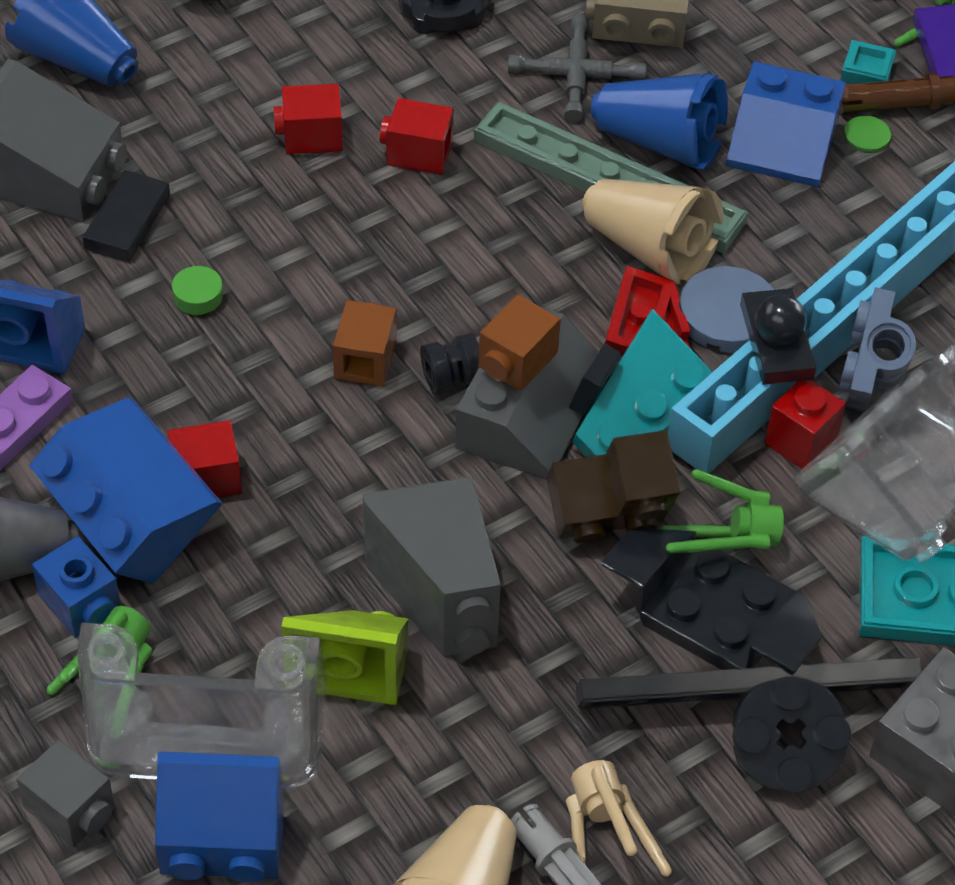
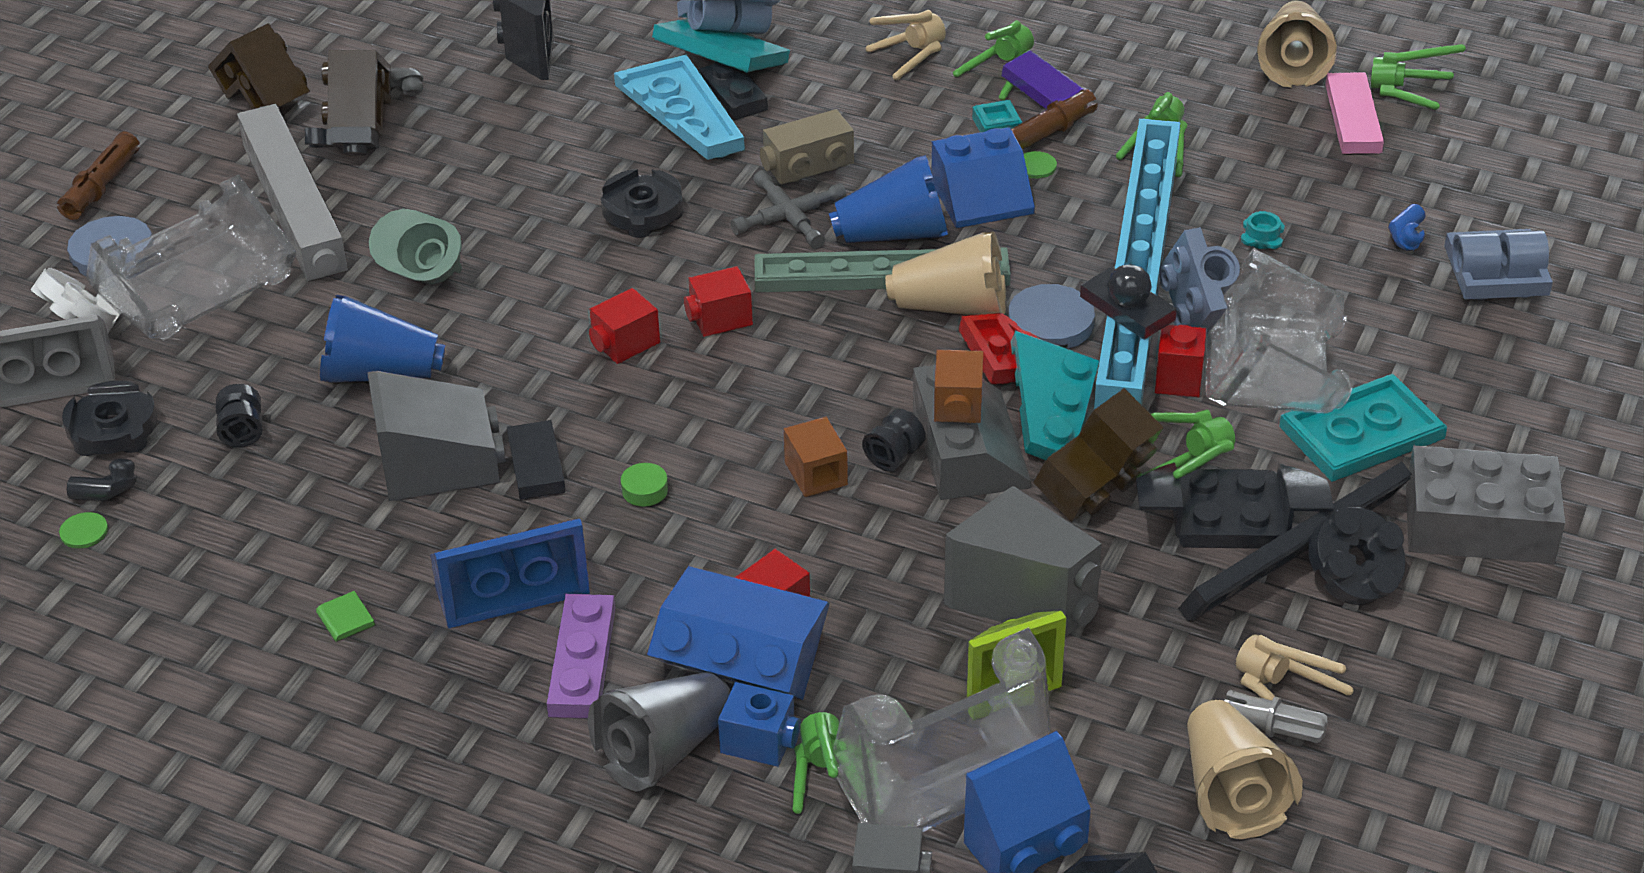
camera: 30 degrees left, 10 degrees down
black tile [569,344,621,416] -> none

